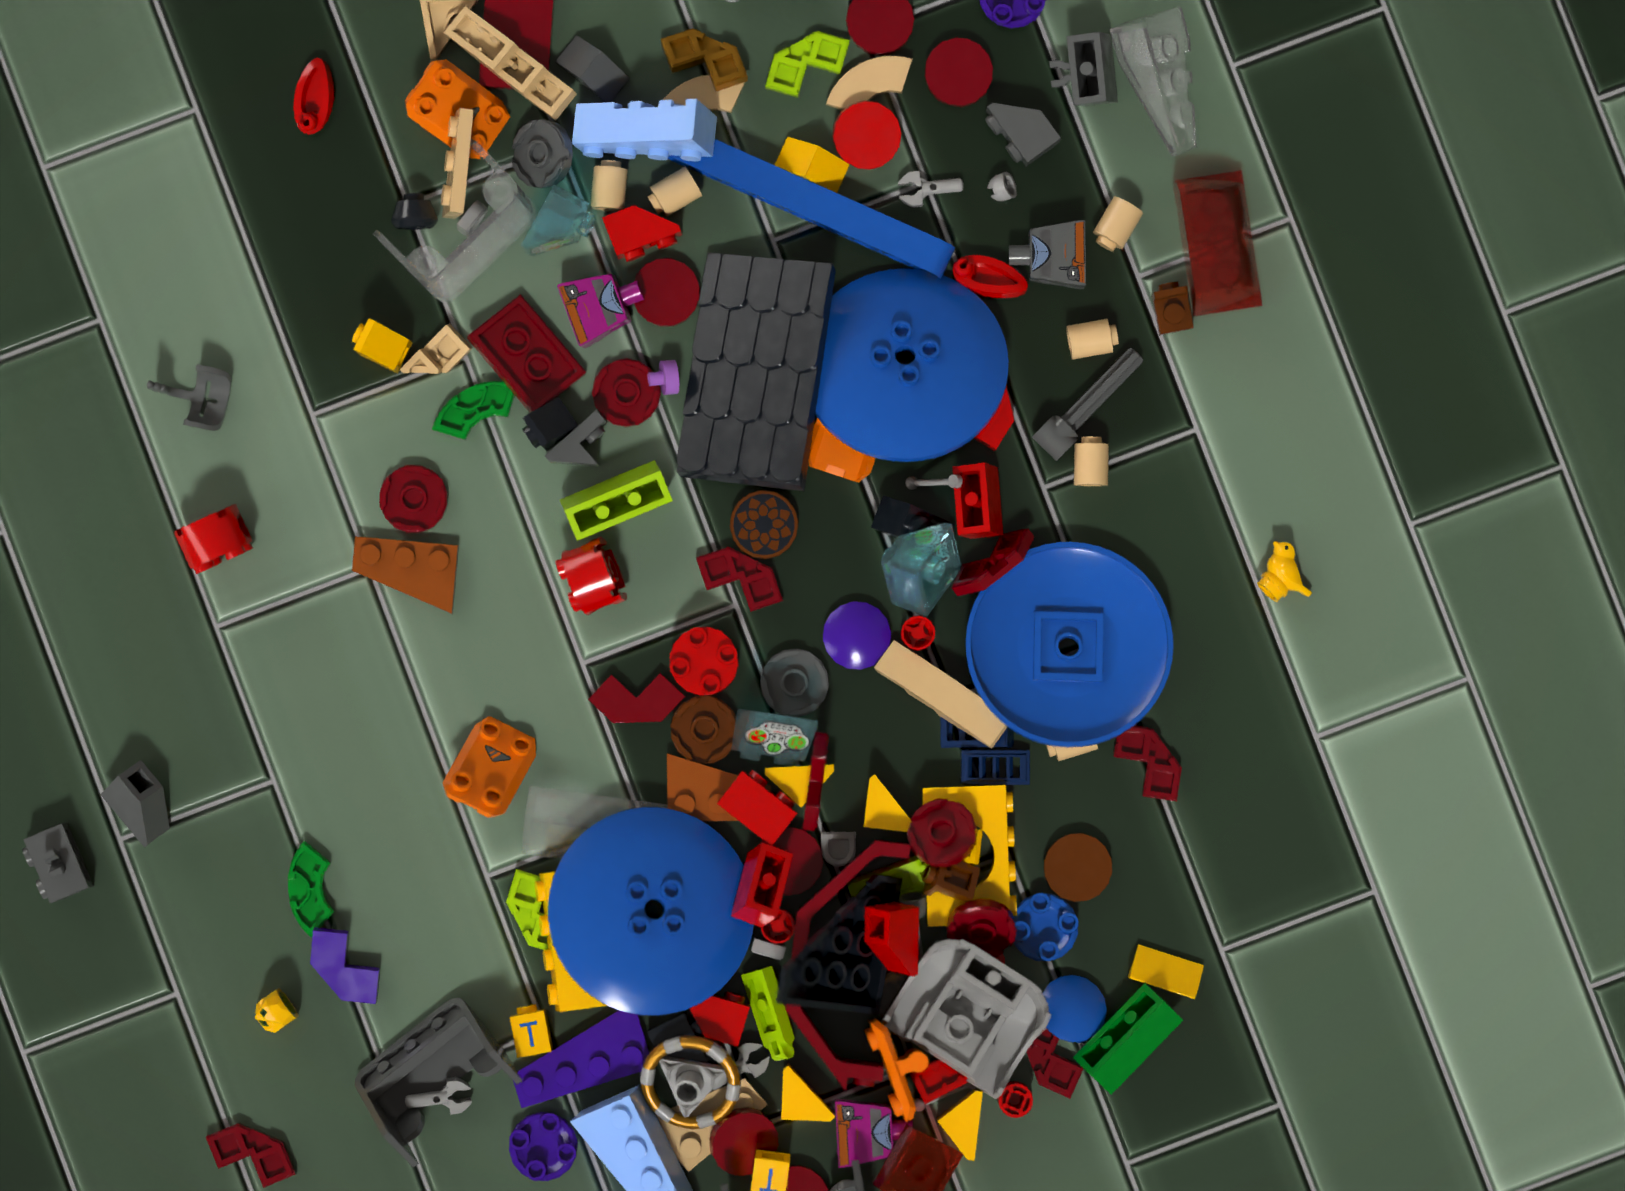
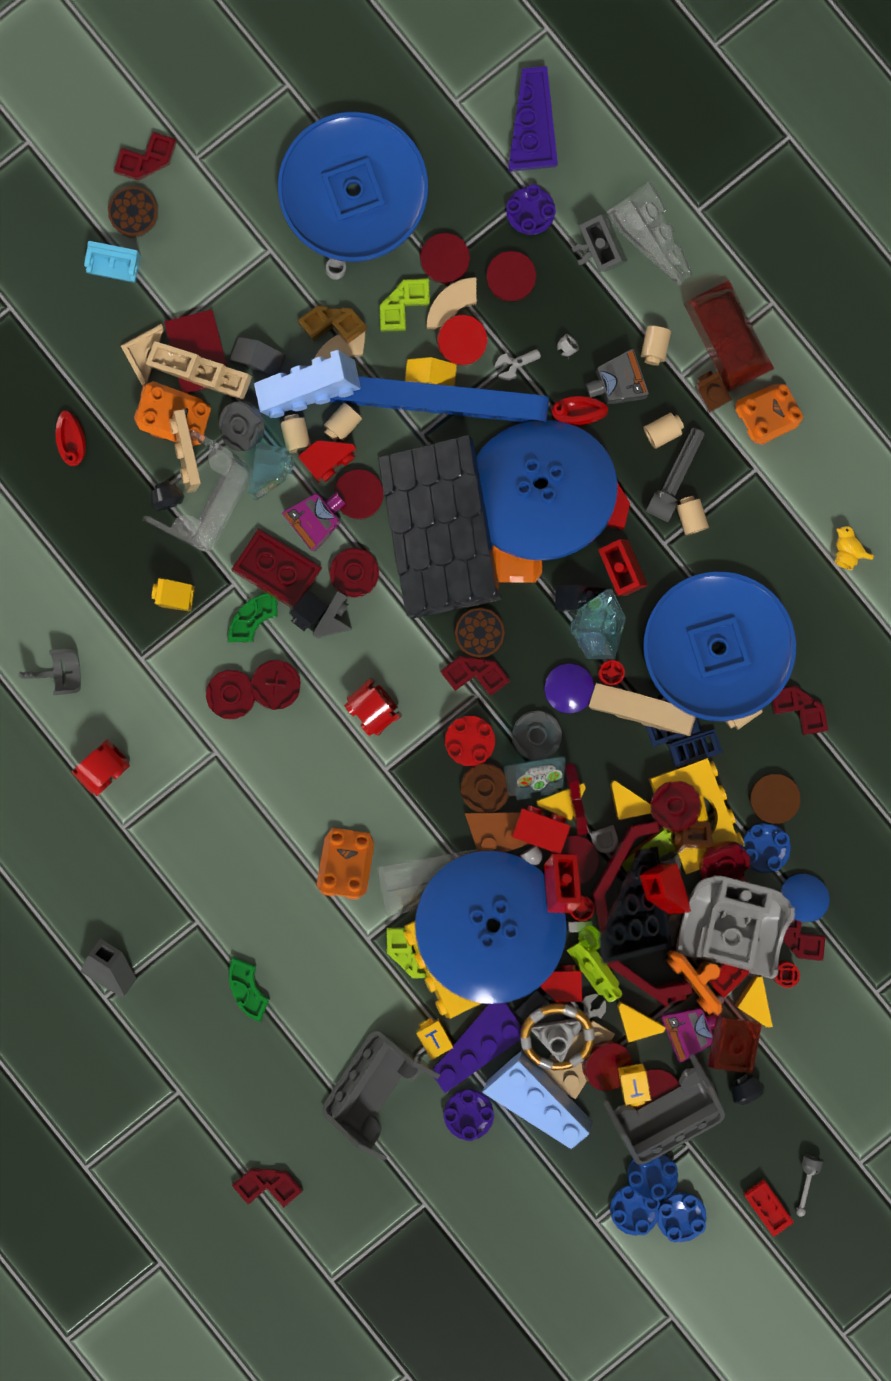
camera: 20 degrees left, 0 degrees up
dark grey brick [22,823,94,903] -> none
yellow rock [254,988,299,1033] -> none
dark purple tile [310,927,380,1004] -> none
dark orange wing [352,536,459,614] -> none
tan slope [399,324,473,374] -> none
light grey bar [405,1077,472,1115] -> none
light grey tile [457,200,488,237] -> none
lime brick [560,460,673,541] -> none
dark red tile [588,673,685,723] -> none
medium lavender tile [647,360,679,395] -> none
light grey hinge [905,474,963,490] -> none
dark red tile [951,528,1034,596] -> none
dark grey slope [985,103,1061,167] -> none
green brick [1073,983,1183,1095] -> none
yellow slope [1128,944,1204,999] -> none
none -> dark red tile [250,660,301,710]
none -> light grey hinge [520,845,542,866]
none -> clear neon green tile [578,925,600,952]
none -> orange shield [735,384,804,445]

